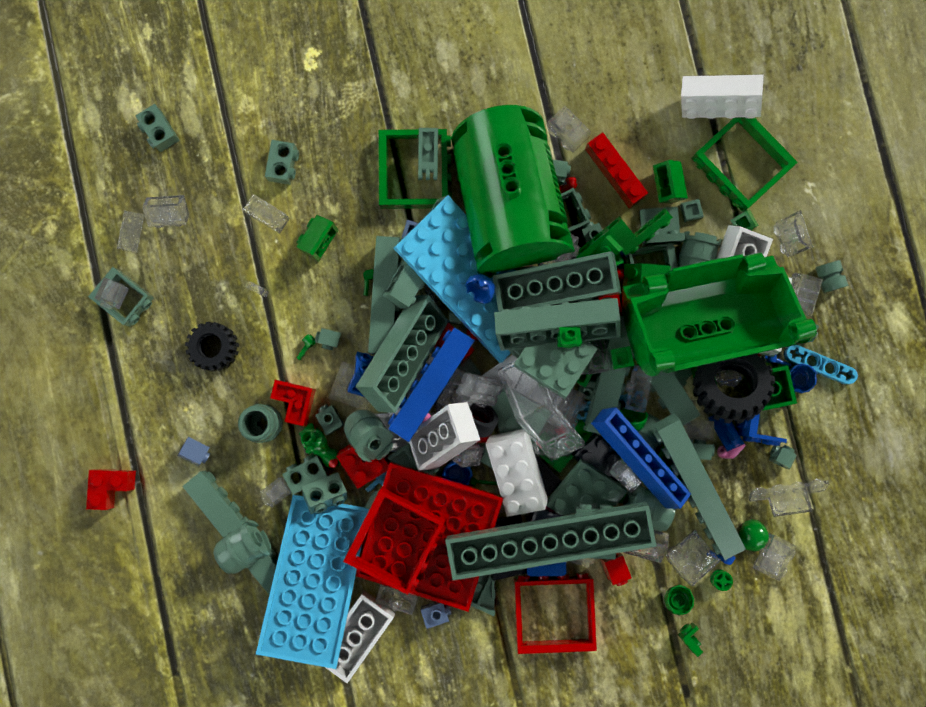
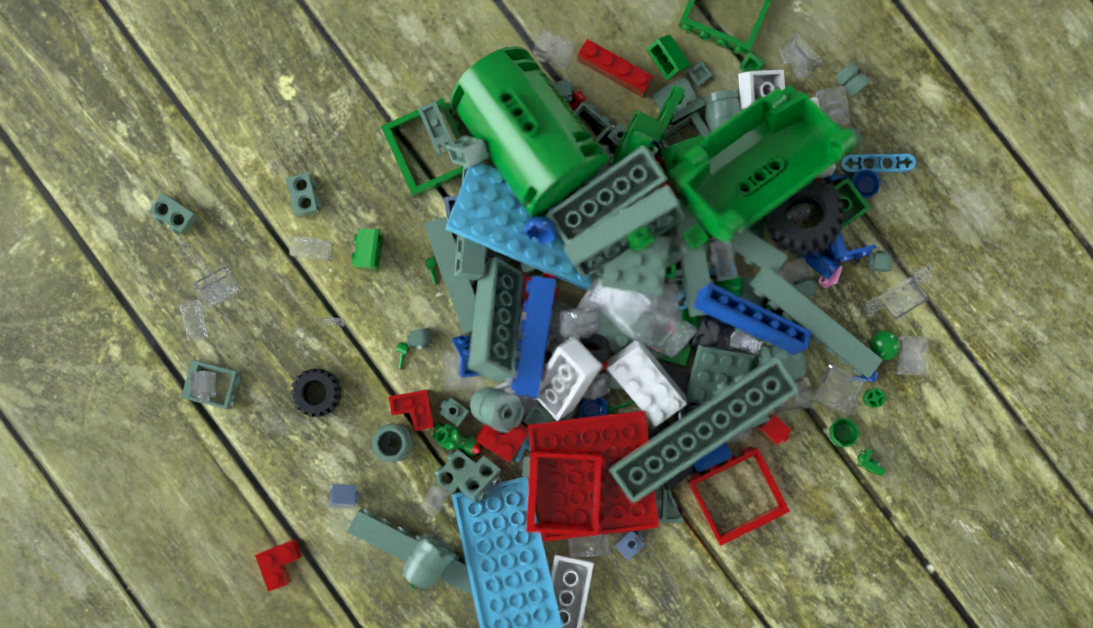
camera: 25 degrees left, 0 degrees up
none -> sand green brick [446,136,489,167]

